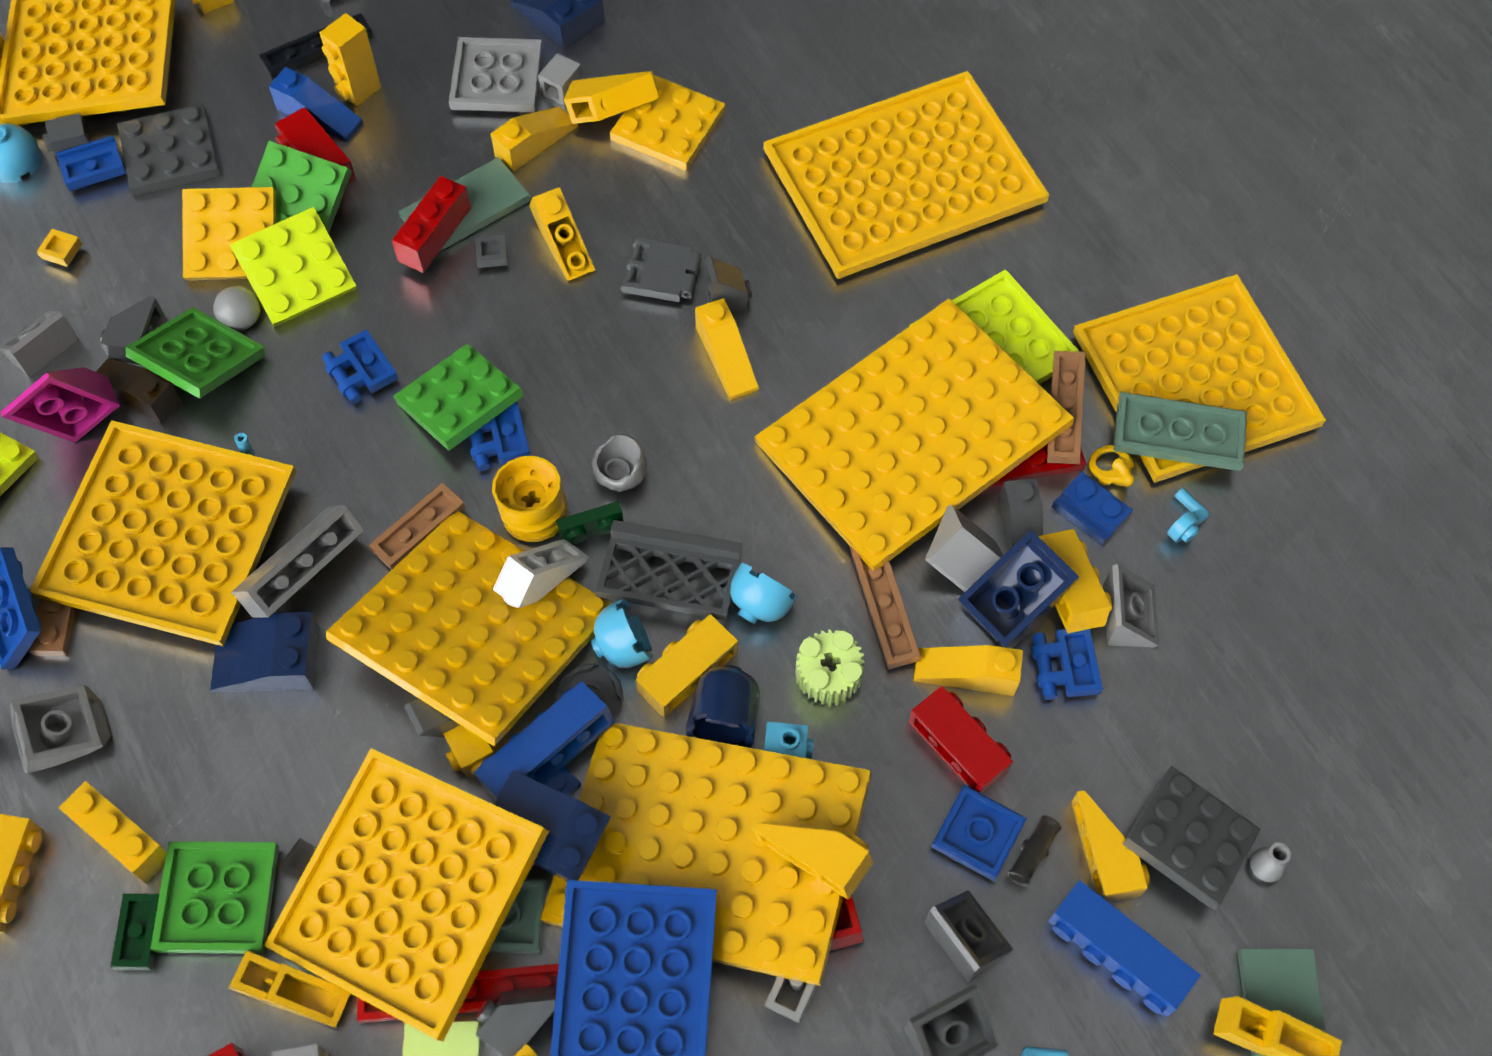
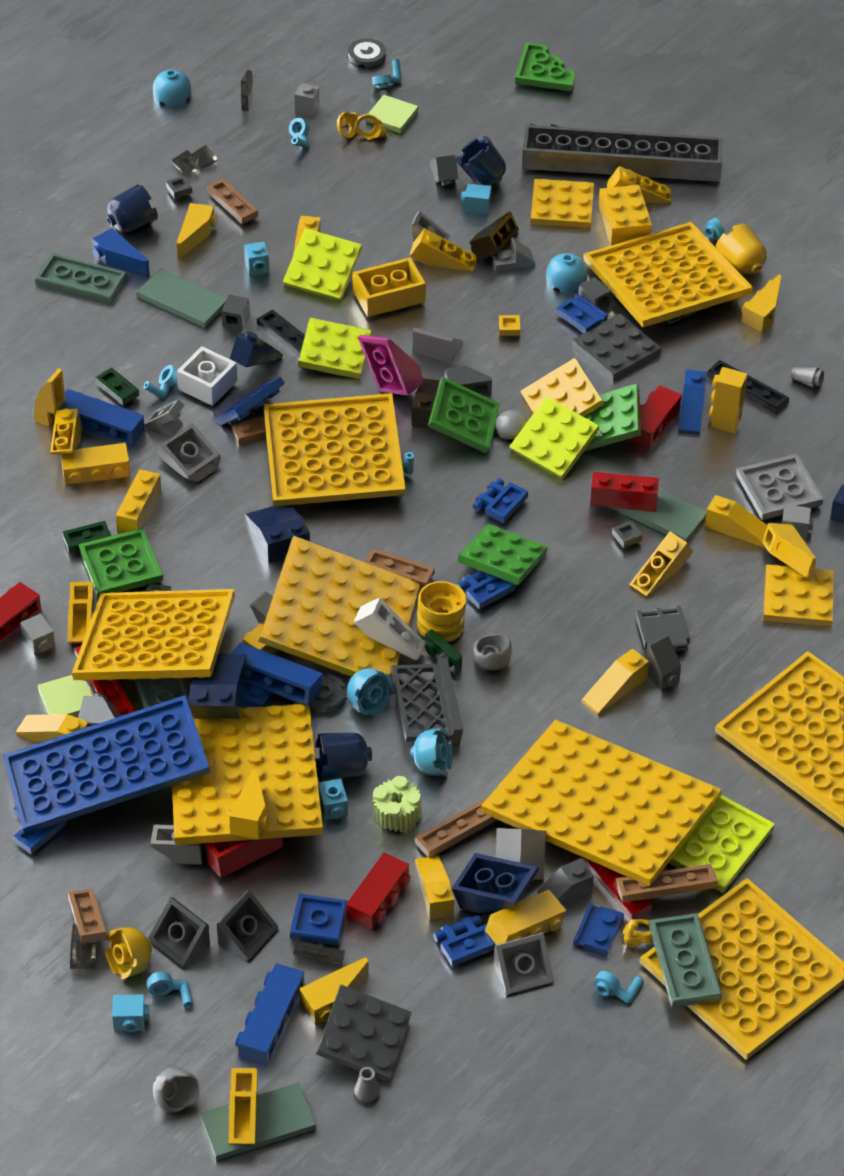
camera: 70 degrees right, 15 degrees down
light grey brick [231,505,364,617] -> none
yellow brick [635,614,738,719] -> none

